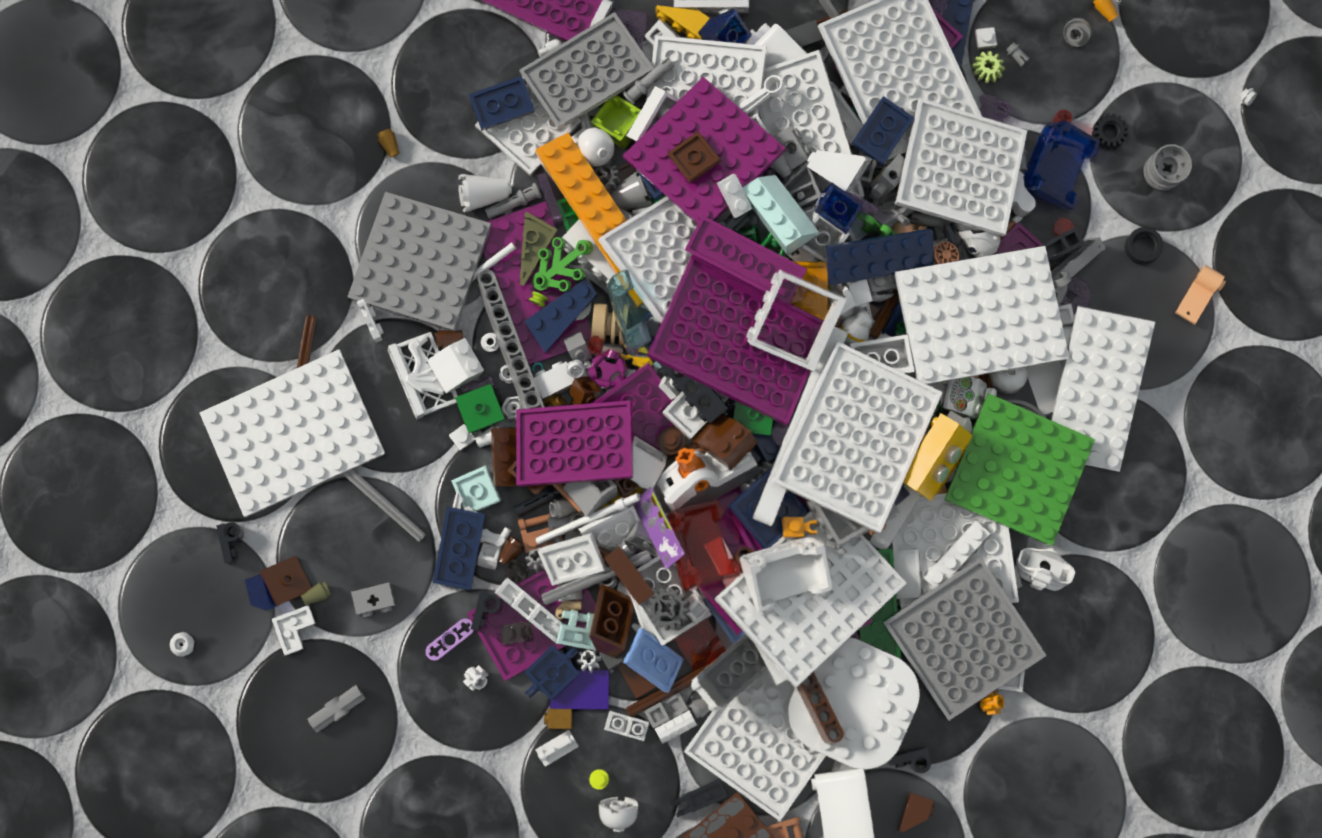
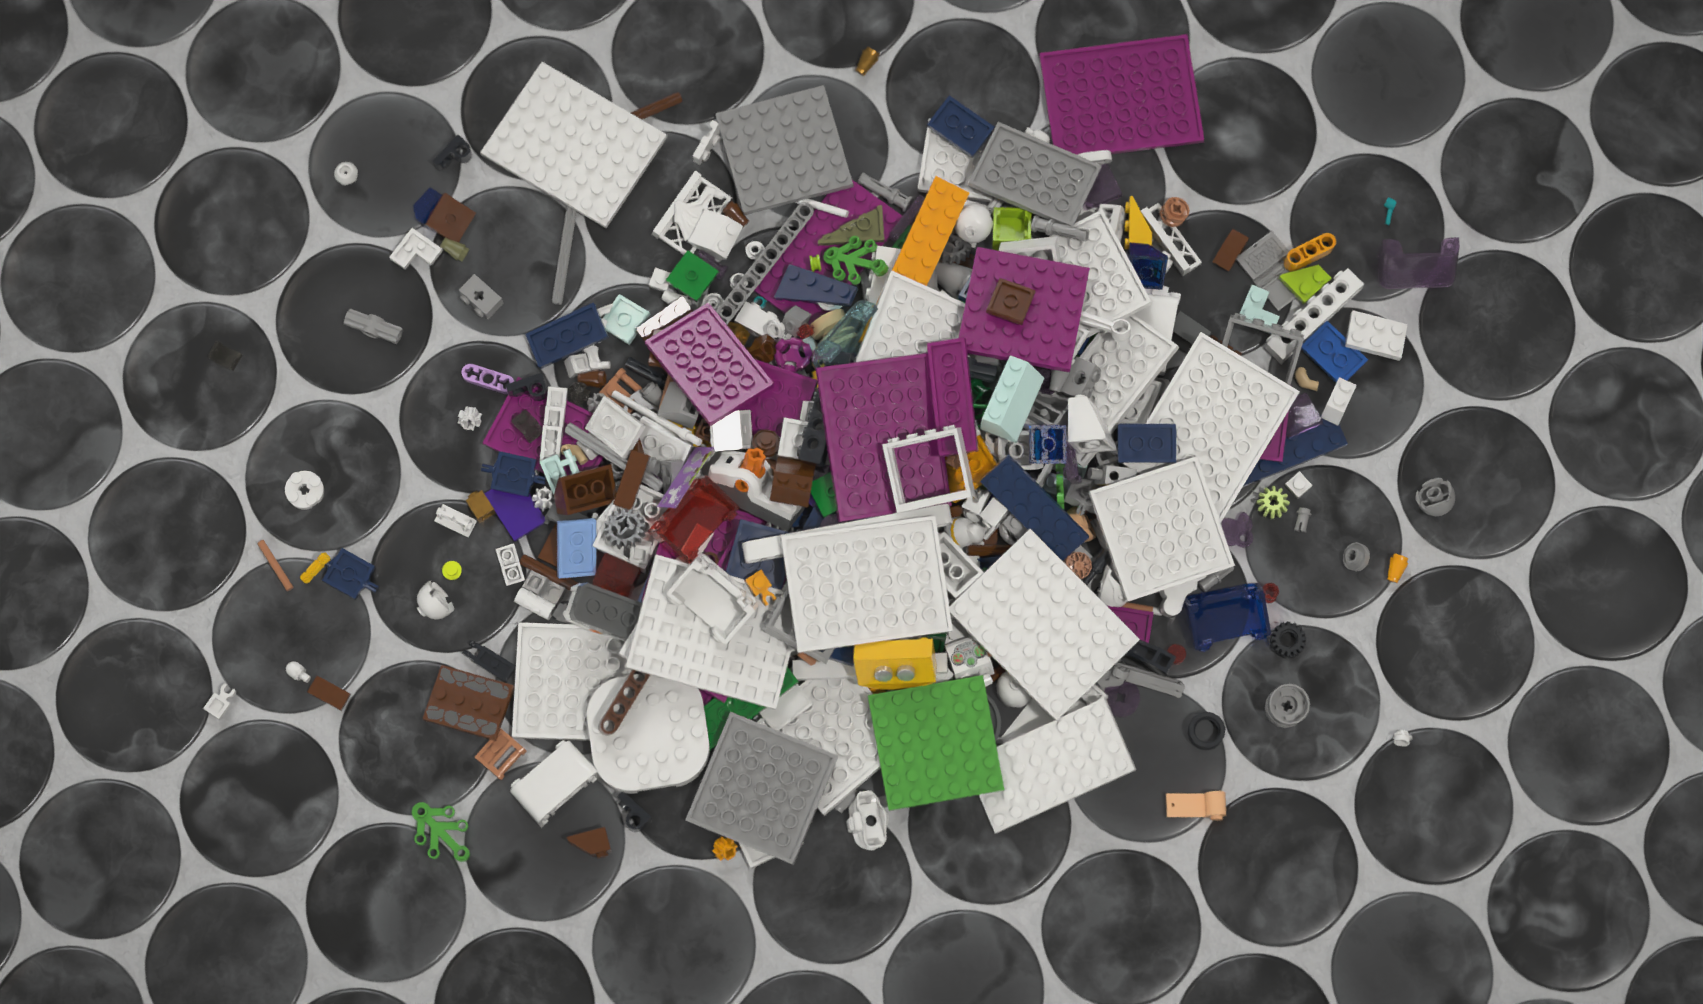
camera: 60 degrees right, 5 degrees down
white cone [458,174,512,212] -> none
white plate [717,174,752,218] -> none
white plate [924,521,990,587] -> none

